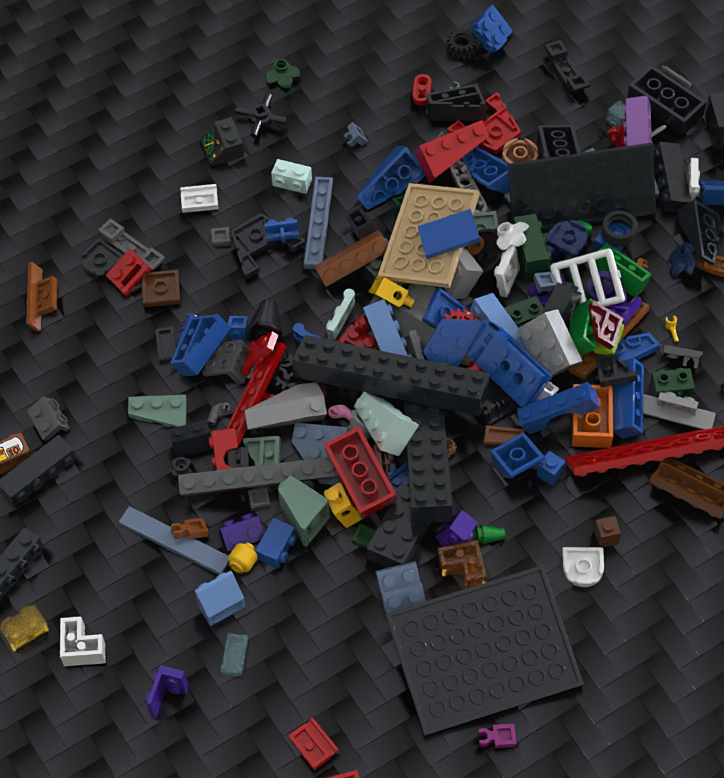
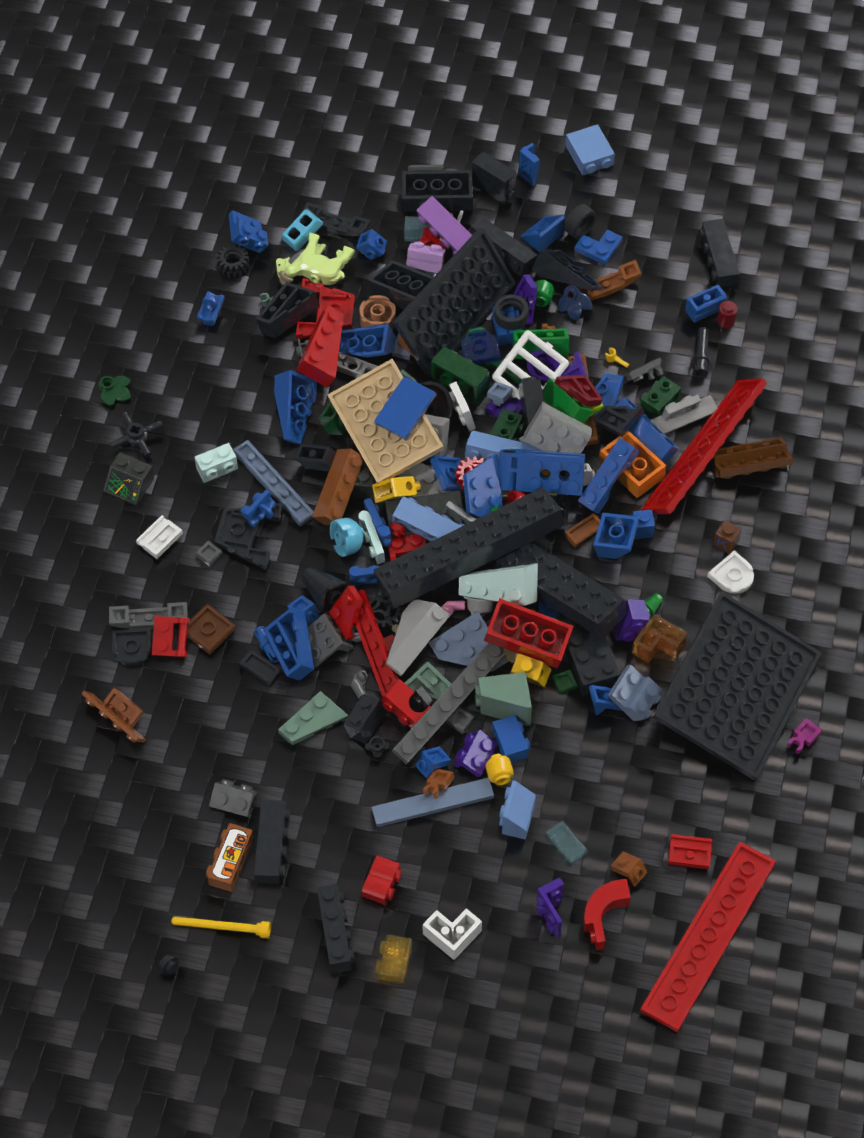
camera: 45 degrees left, 0 degrees up
sand blue tile [344,122,368,147] -> none
red plate [413,74,431,106] -> none
white plate [497,222,529,250] -> none
white plate [687,158,700,201] -> none
none -> blue hips [197,292,225,326]
none -> yellowish green animal [276,232,355,285]
none -> medium azure piece [282,209,323,251]
none -> medium azure cylinder [330,518,365,557]
none -> blue brick [356,229,387,260]
none -> red brick [362,856,402,905]
none -> blue hinge [364,498,392,547]
none -> lavender brick [406,241,446,273]
none -> blue bracket [416,746,451,778]
none -> dark purple wing [513,274,537,325]
none -> green head [535,280,554,307]
none -> red arch [584,879,631,950]
none -> blue slope [589,685,622,715]
none -> dark orange bracket [611,852,647,886]

